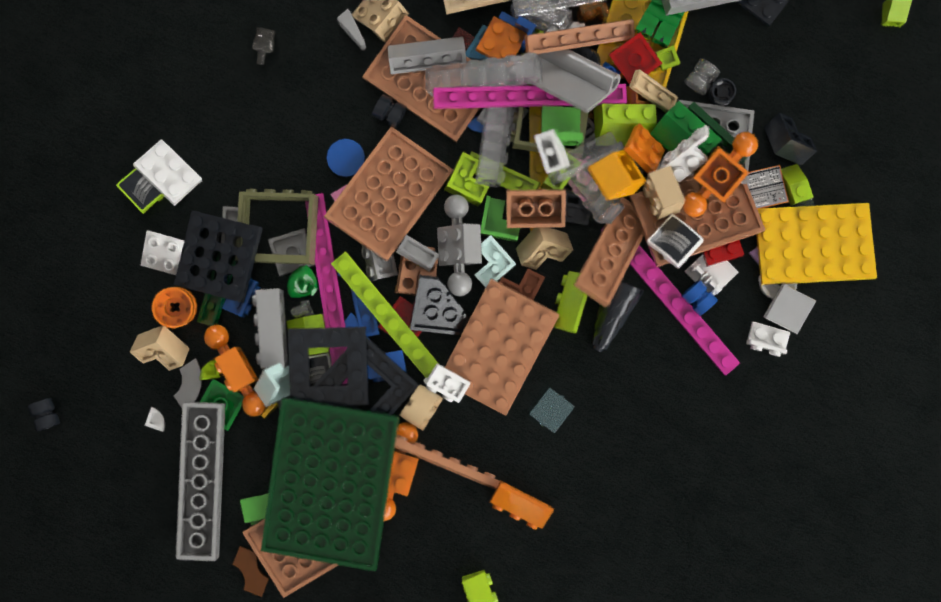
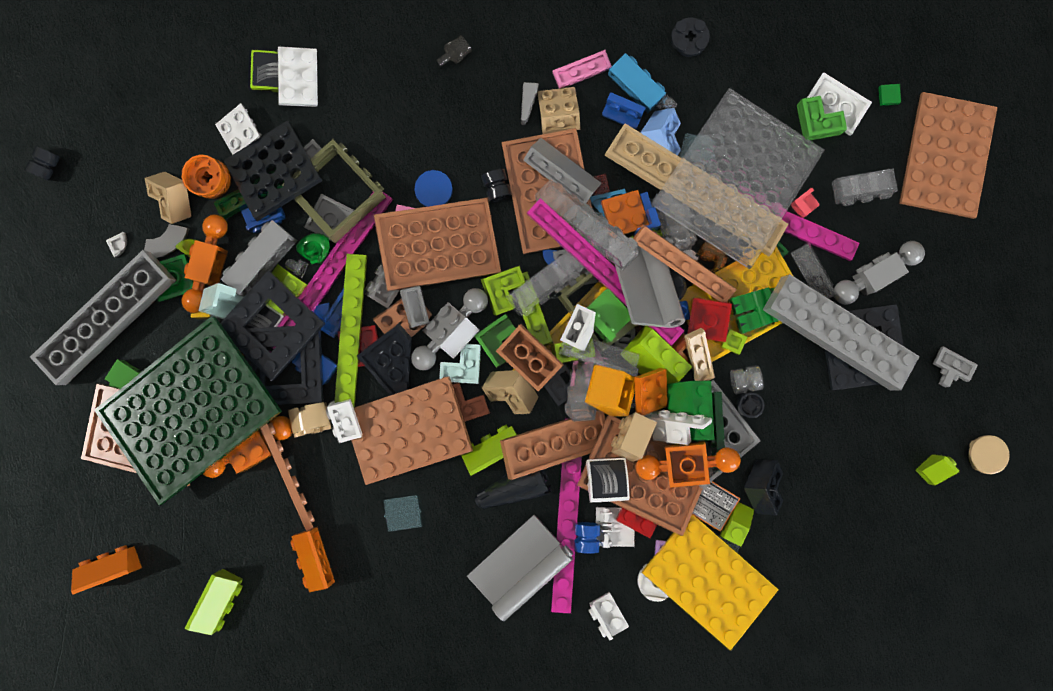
camera: 50 degrees right, 0 degrees up
reddish brown tile [233,546,269,597] -> none
light grey tile [763,283,816,334] -> none
none -> light grey door [467,515,573,621]

